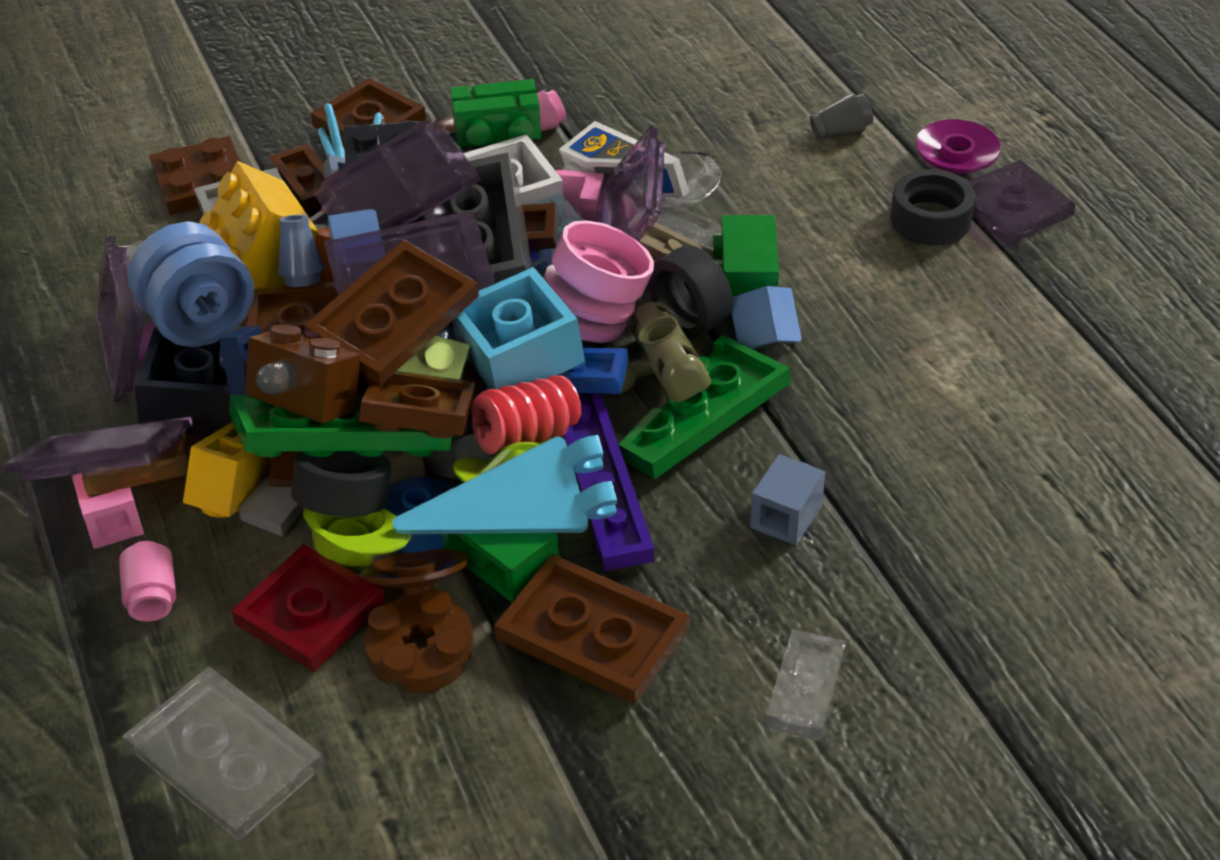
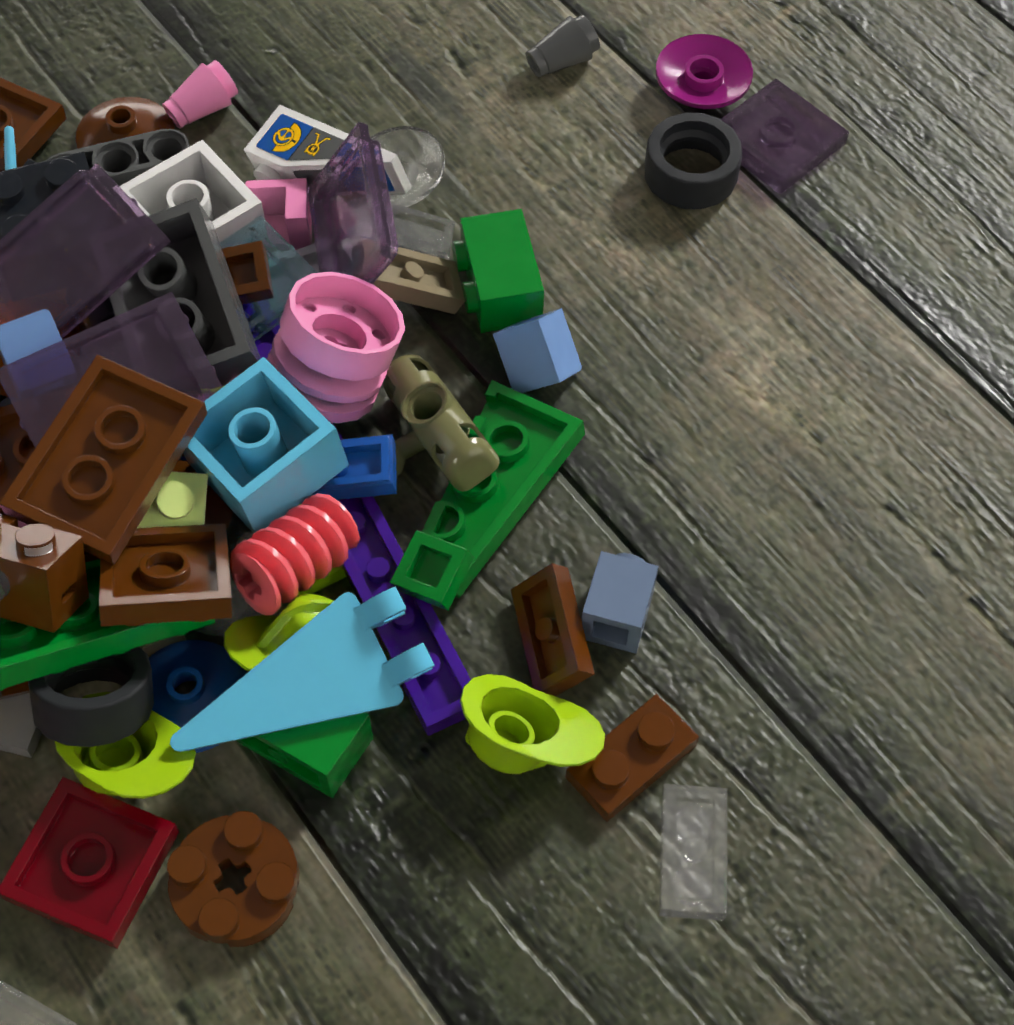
camera: 15 degrees left, 15 degrees up
reddish brown dish [362,549,468,597] -> none
green brick [450,79,541,148] -> none
reddish brown plate [494,554,690,705] -> none
black tyre [648,245,733,338] -> none
none -> green plate [390,530,474,611]
none -> lime piece [460,674,605,774]
none -> reddish brown plate [511,563,595,696]
none -> reddish brown plate [565,693,699,822]

